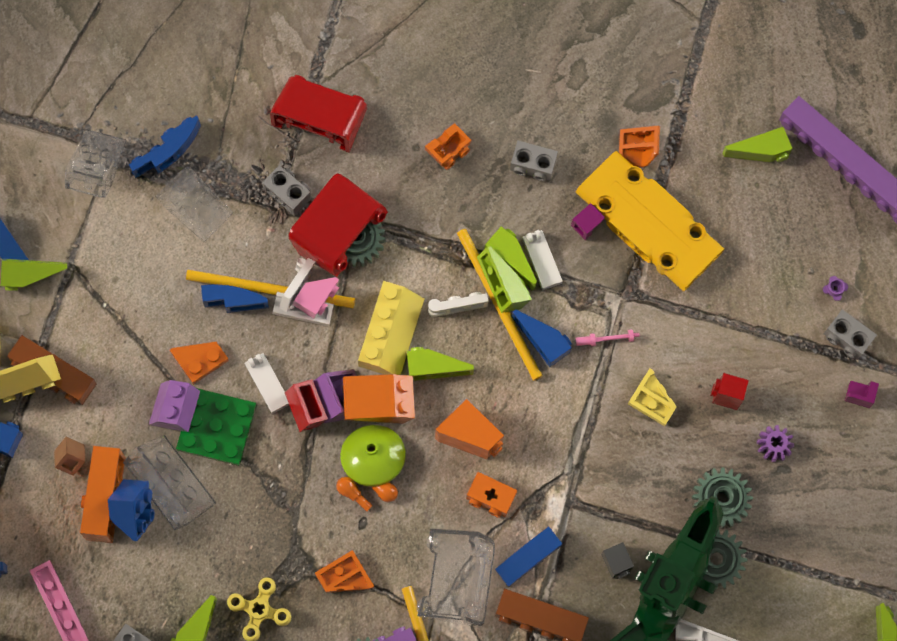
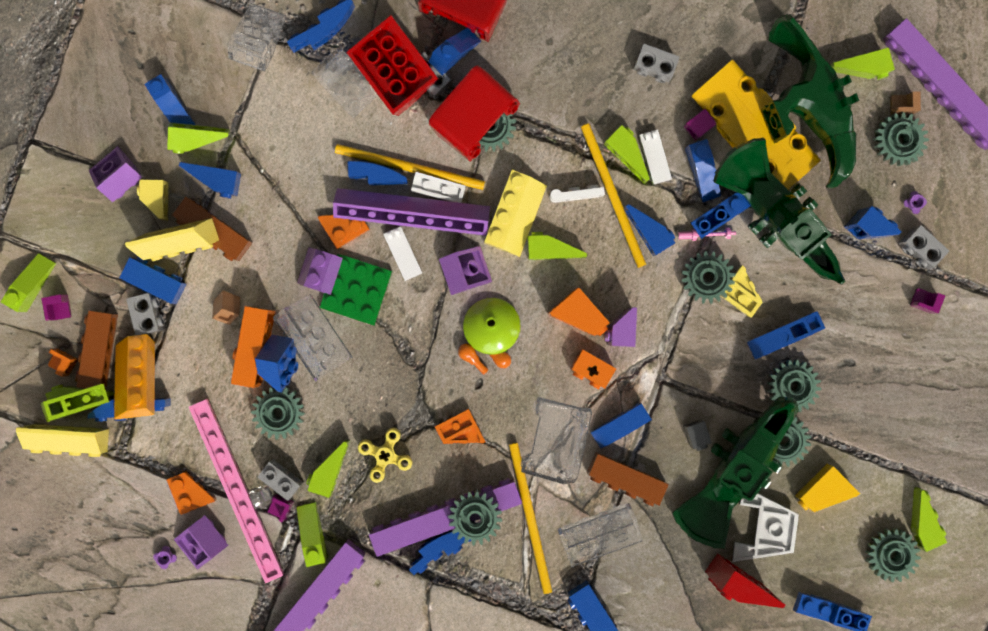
camera: 10 degrees right, 15 degrees up
white hinge [279,258,316,312] -> none
red brick [285,379,328,432] -> none
bright pink slope [293,277,339,319] -> none
orange slope [343,374,415,424] -> none
orange cylinder [425,123,472,170] -> none
lime slope [477,246,532,313] -> none
orange slope [619,126,660,168] -> none
red brick [710,373,749,410] -> none
medium lavender gear [756,425,794,462] -> none
none -> blue slope [179,162,241,199]
none -> sand green gear [251,387,306,440]
none -> medium lavender brick [333,188,490,236]
none -> red slope [346,15,439,116]
none -> blue slope [429,28,481,76]
none -> medium lavender slope [604,307,637,347]
none -> sand green gear [682,251,736,305]
none -> blue slope [685,139,721,203]
none -> blue slope [691,192,751,239]
none -> dark green animal [713,137,846,285]
none -> blue slope [747,311,825,359]
none -> dark green animal [761,14,860,189]
none -> yellow slope [795,464,860,512]
none -> blue slope [844,206,902,240]
none -> sand green gear [873,112,929,166]
none -> medium nougat panel [890,91,921,115]

